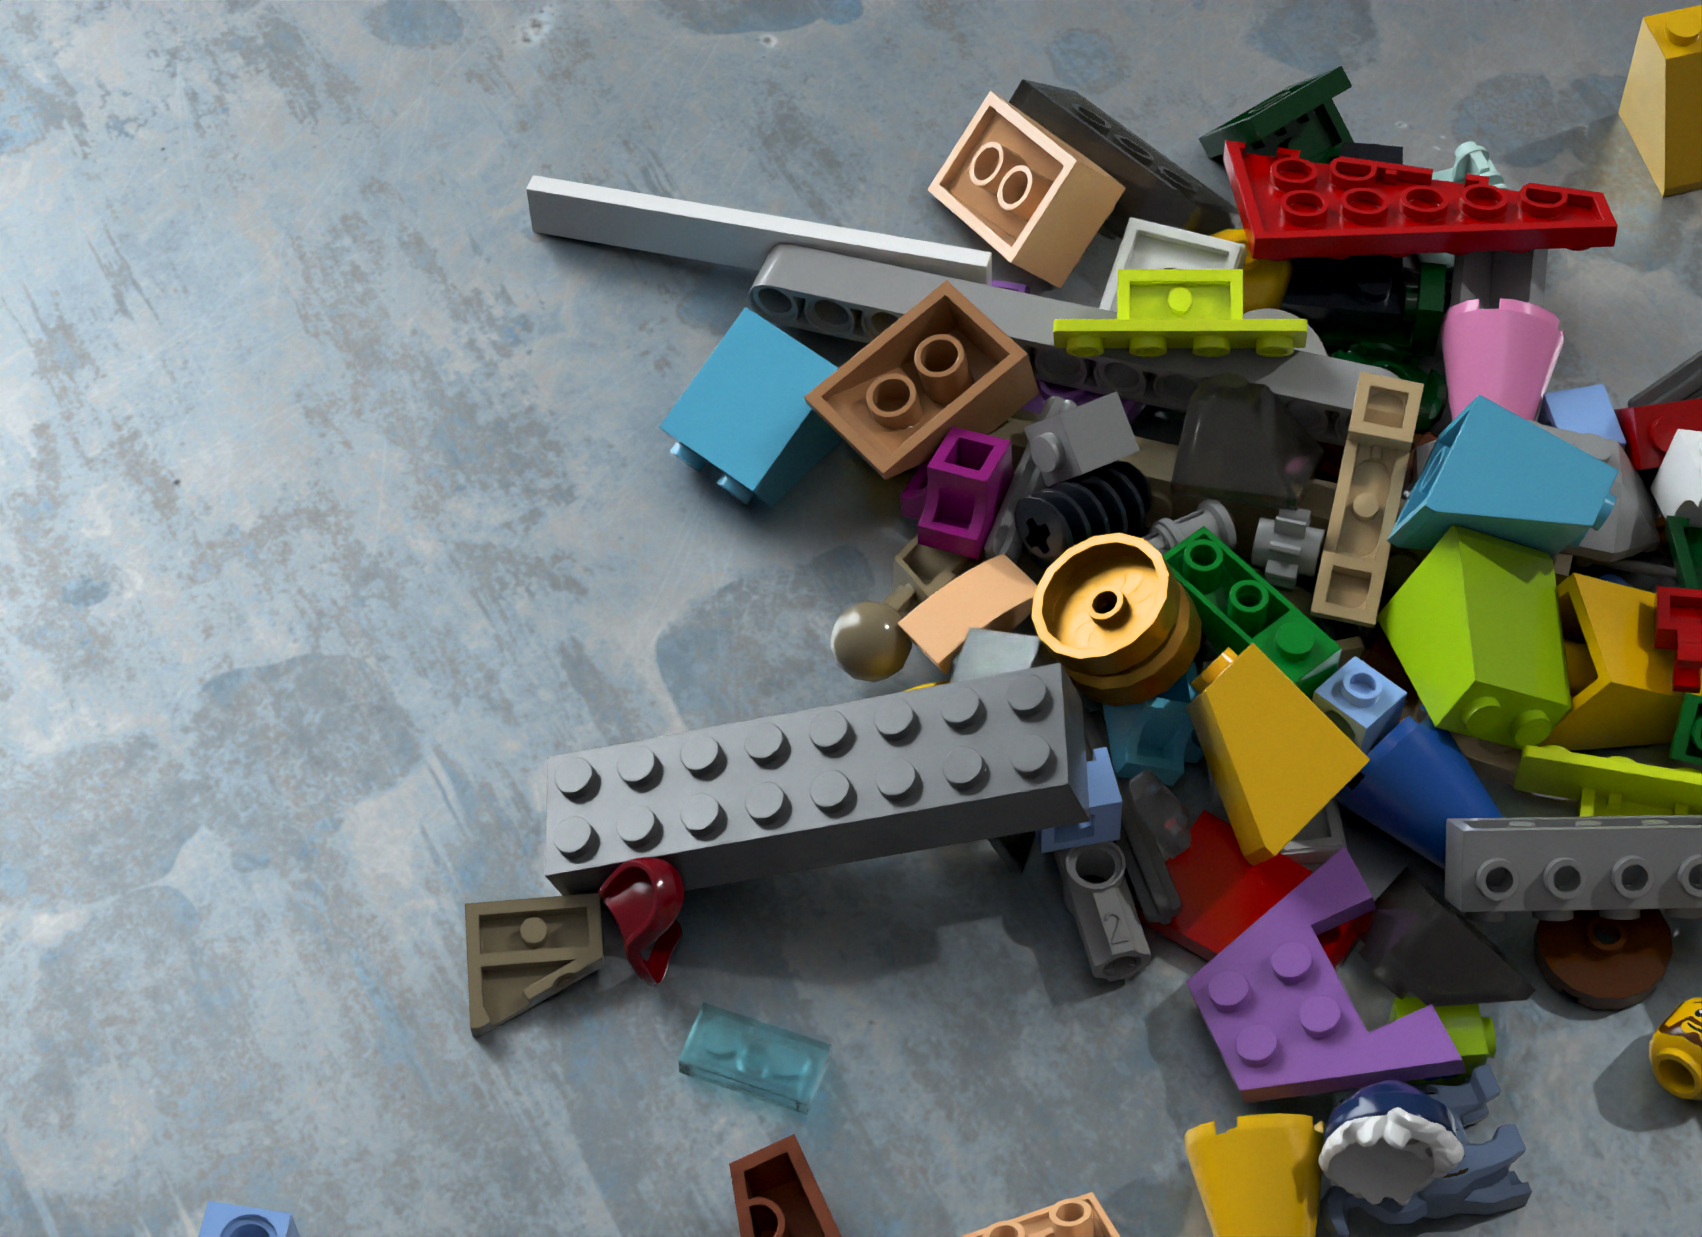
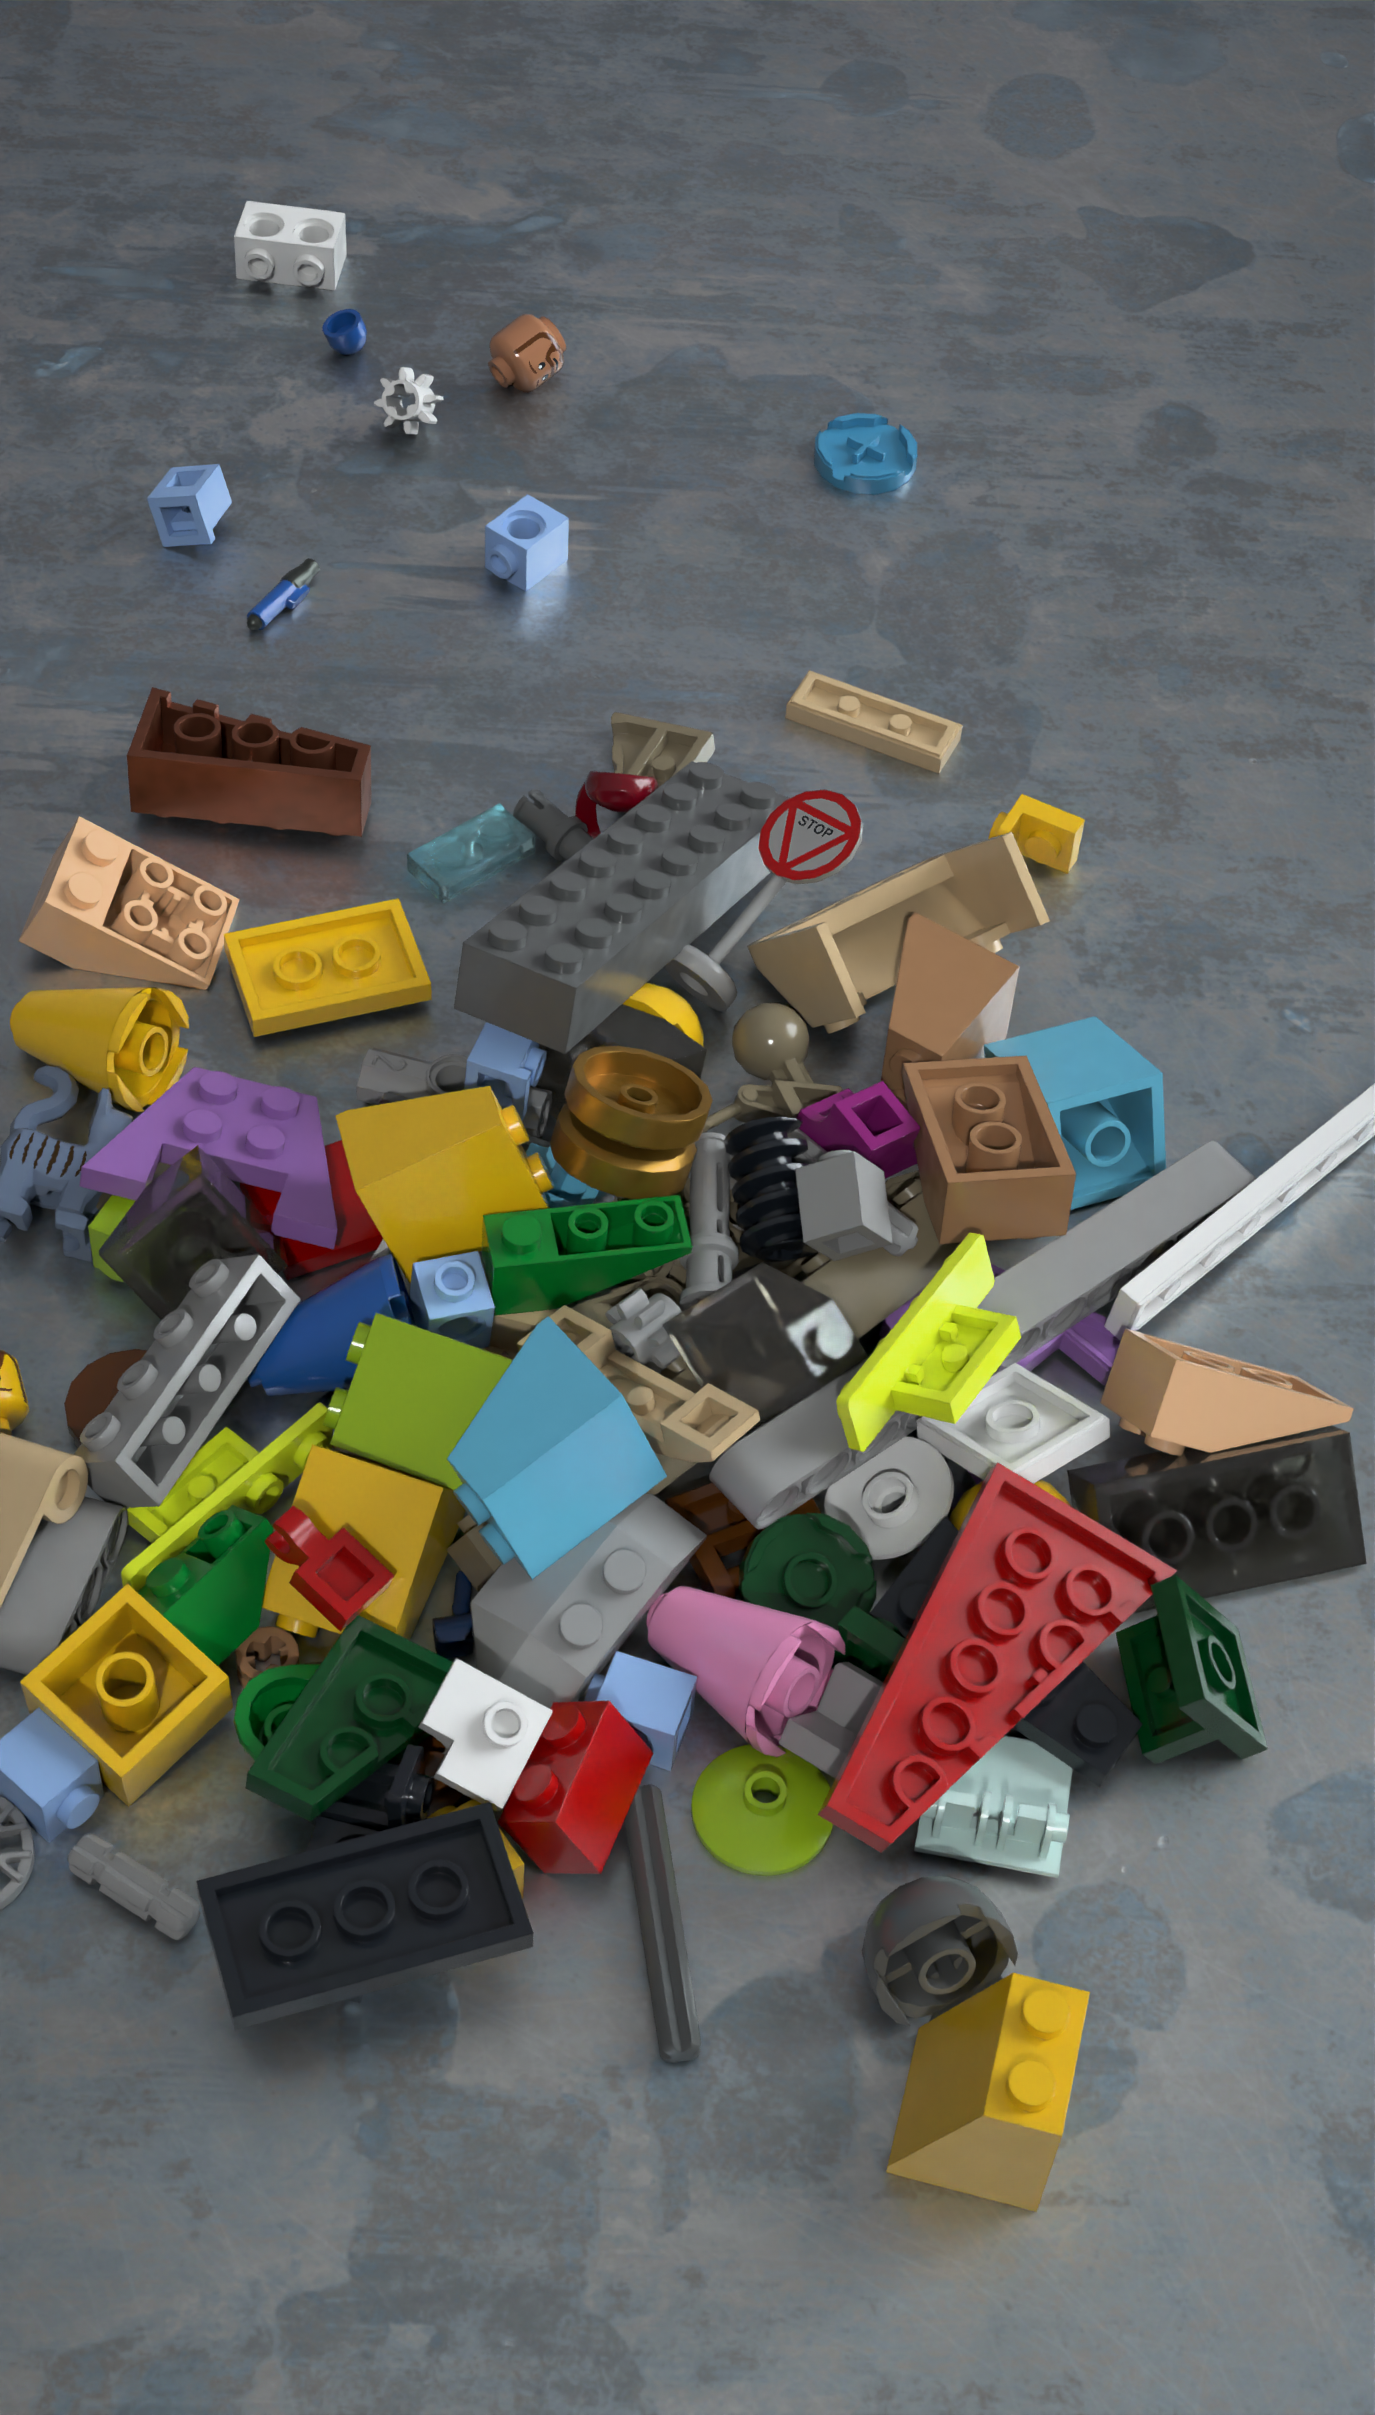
camera: 115 degrees right, 5 degrees down
light nougat slope [897,553,1038,674] -> none
white hair [1318,1080,1464,1206] -> none
none -> yellow plate [223,898,432,1037]
none -> dark grey pin [513,789,594,861]
none -> light grey piece [664,789,863,1012]
none -> lime dish [691,1744,833,1876]
none -> tan windscreen [747,832,1050,1034]
none -> tan tile [785,670,963,774]
none -> dark grey cylinder [862,1875,1018,2026]
none -> medium nougat slope [881,912,1020,1113]
none -> yellow bracket [988,794,1085,874]

